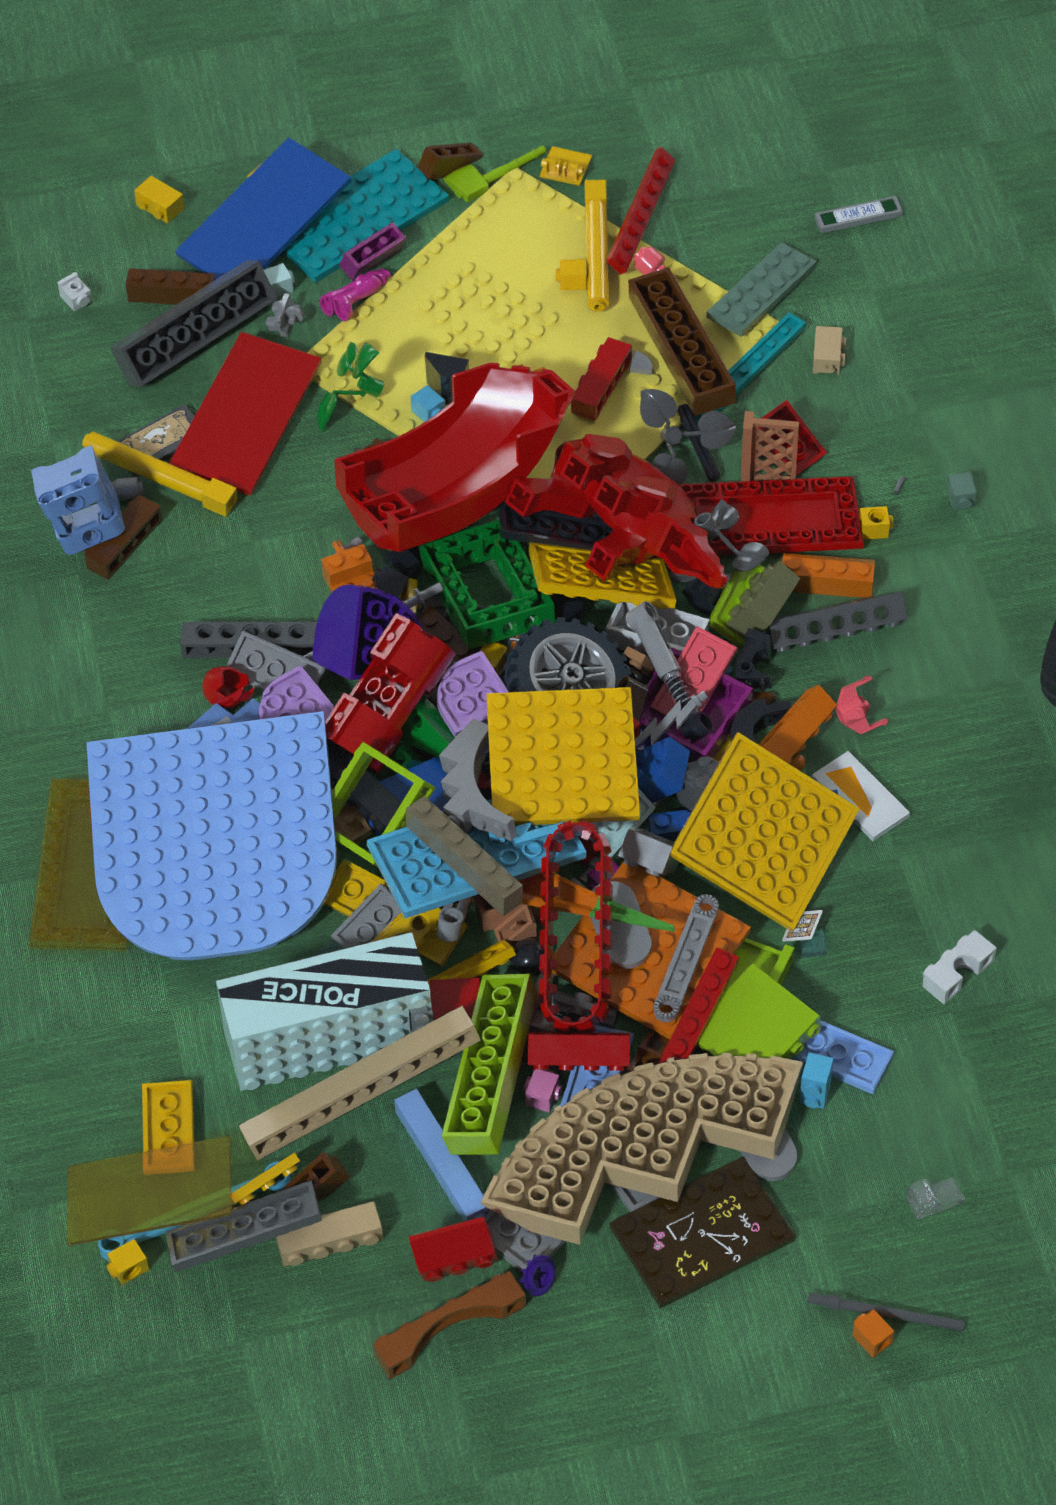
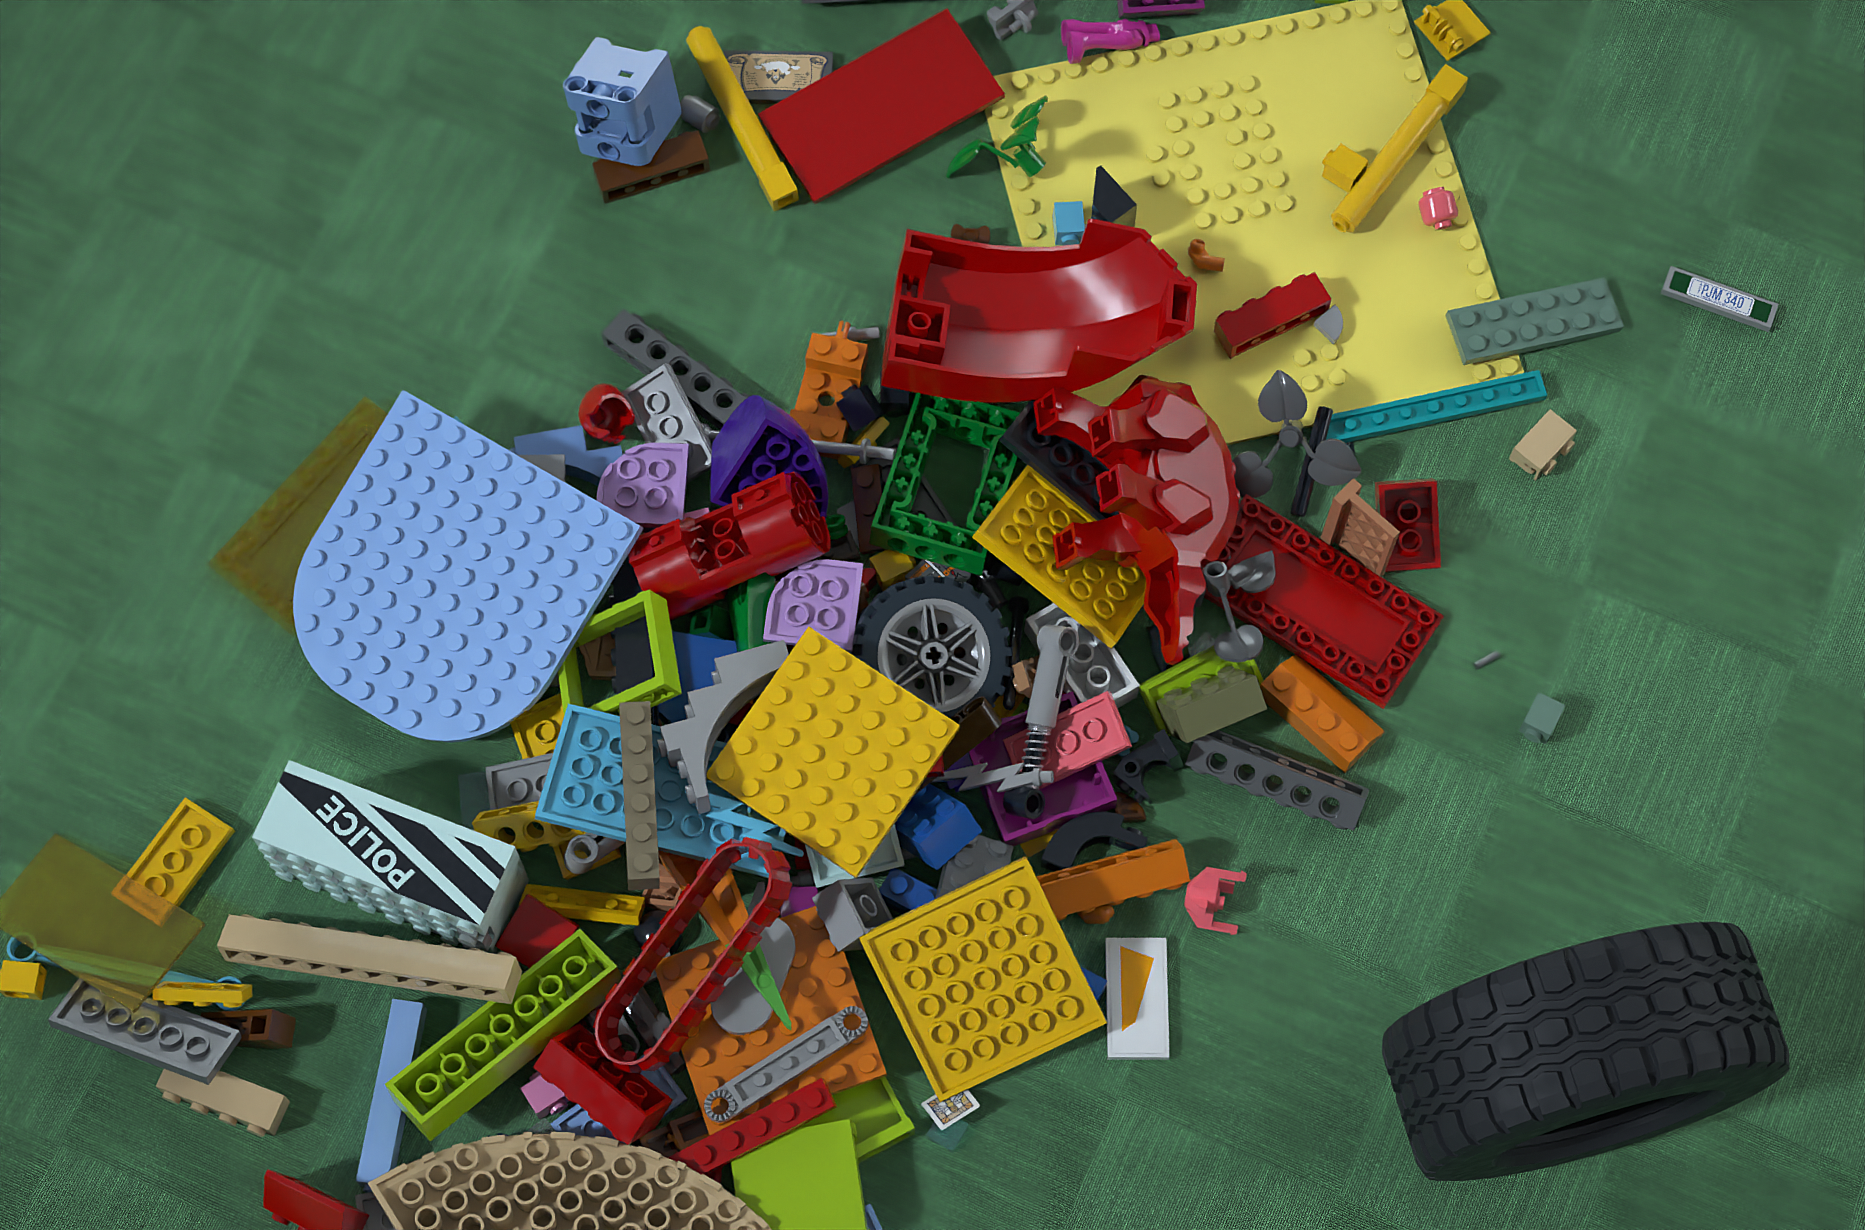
camera: 35 degrees right, 15 degrees up
red plate [606,147,675,275] -> none
reddish brown brick [628,267,736,416] -> none
yellow brick [859,506,893,540] -> none

